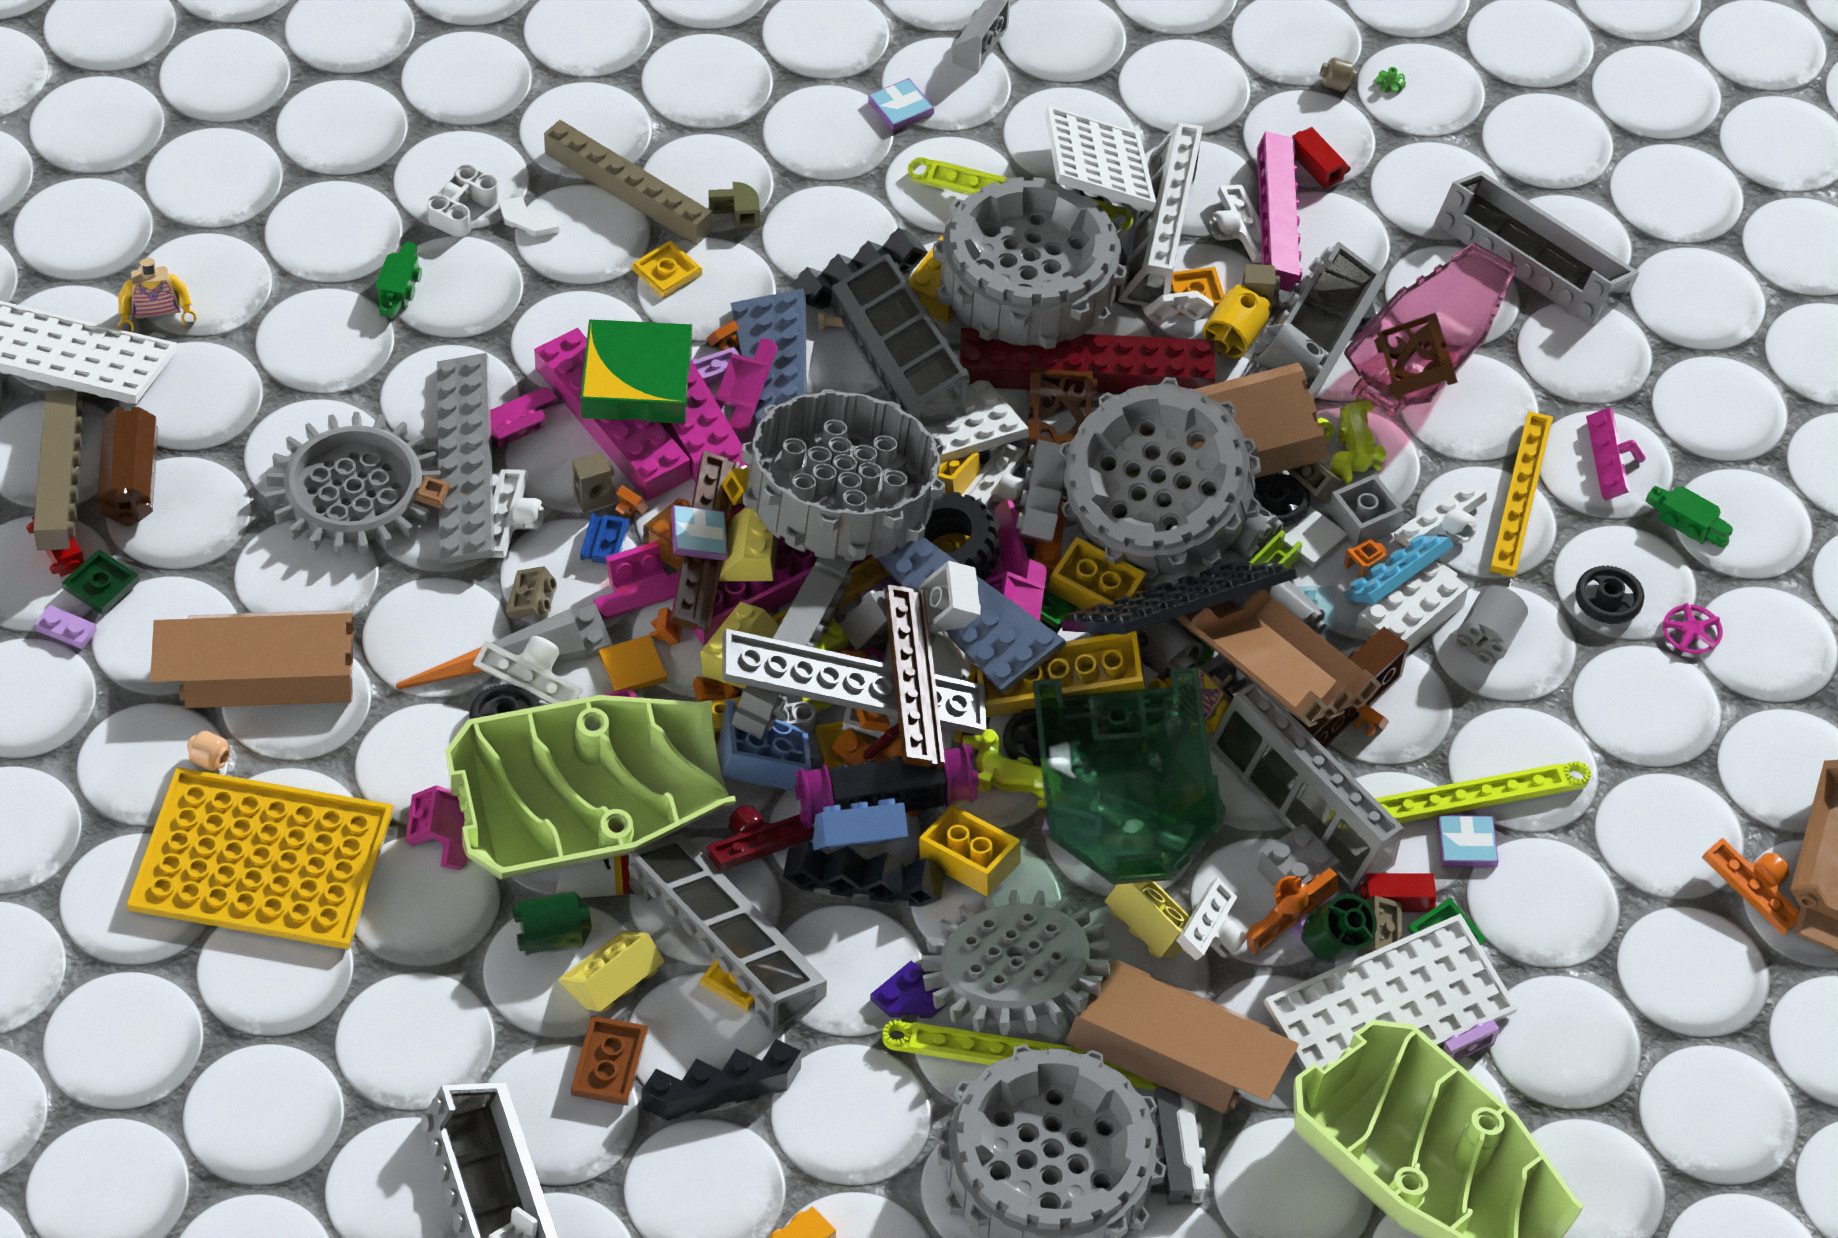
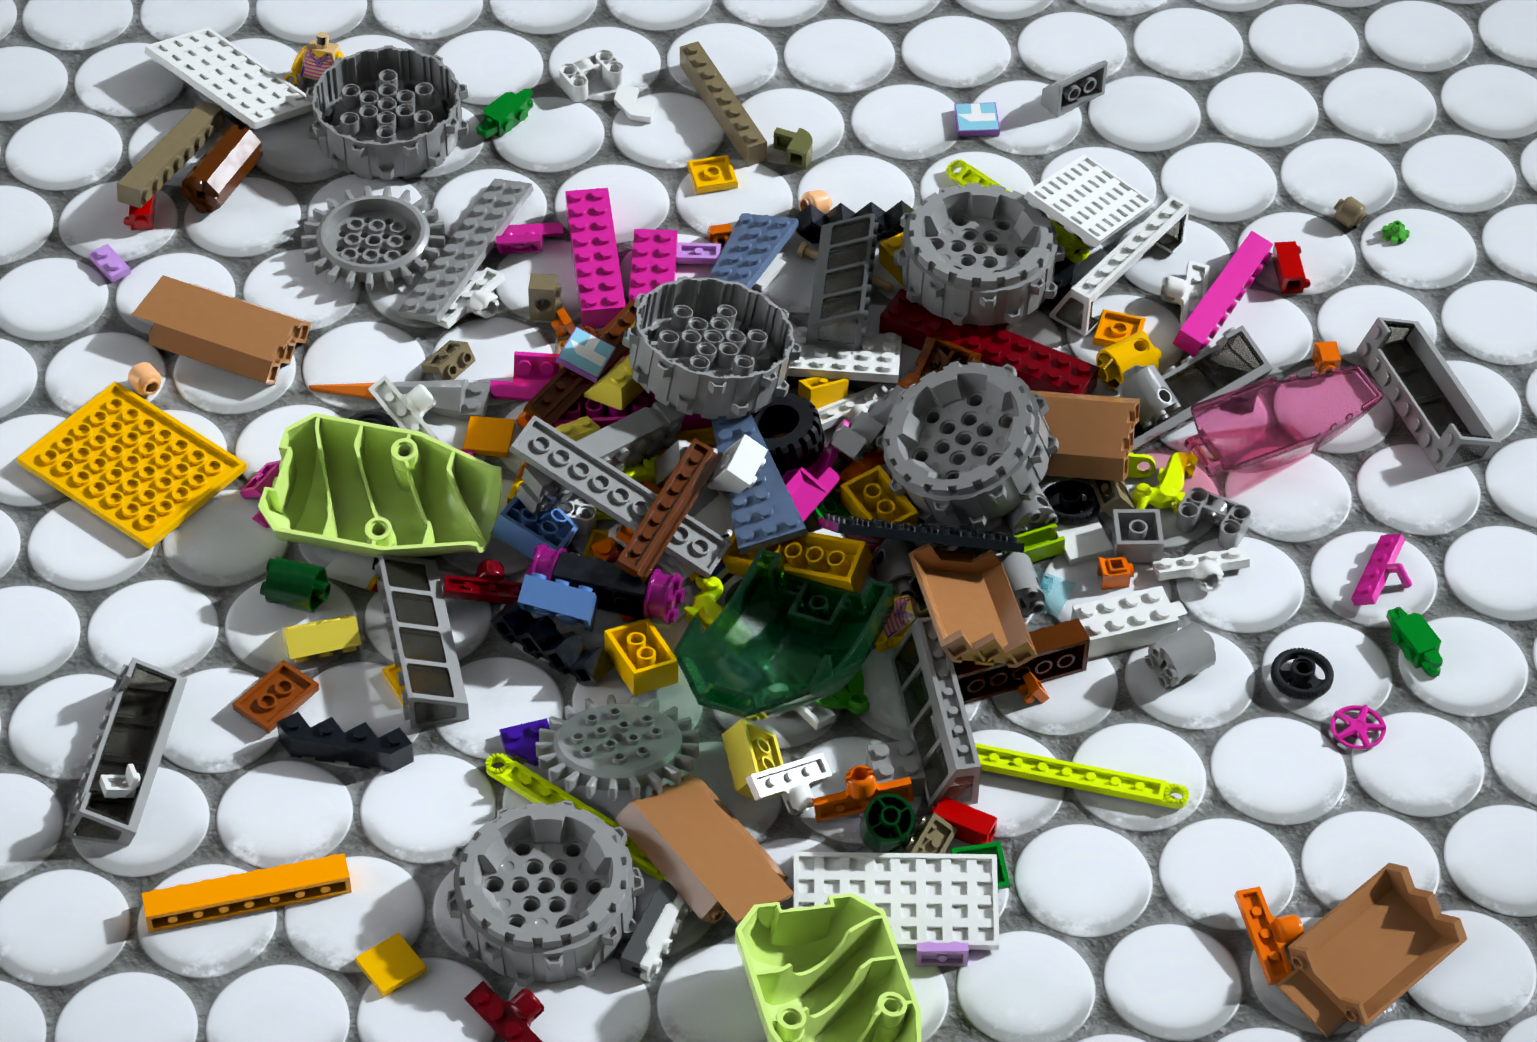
camera: 30 degrees right, 5 degrees down
dark green plate [62,549,140,615] -> none
medium nougat tile [416,475,450,509] -> none
green tile [580,319,693,424] -> none
blue plate [580,513,630,564] -> none
dark pink plate [715,337,778,431] -> none
white tile [1143,291,1214,325] -> none
dark tan brick [1242,264,1280,318] -> none
medium azure plate [1344,534,1454,604] -> none
reddish brown fence [1374,312,1458,402] -> none
tile [1437,815,1499,867] -> none
yellow plate [1489,411,1553,578] -> none
none -> light grey wheel [306,45,469,181]
none -> light nougat head [799,190,832,214]
none -> light grey beam [1176,487,1251,550]
none -> orange window [1312,341,1341,377]

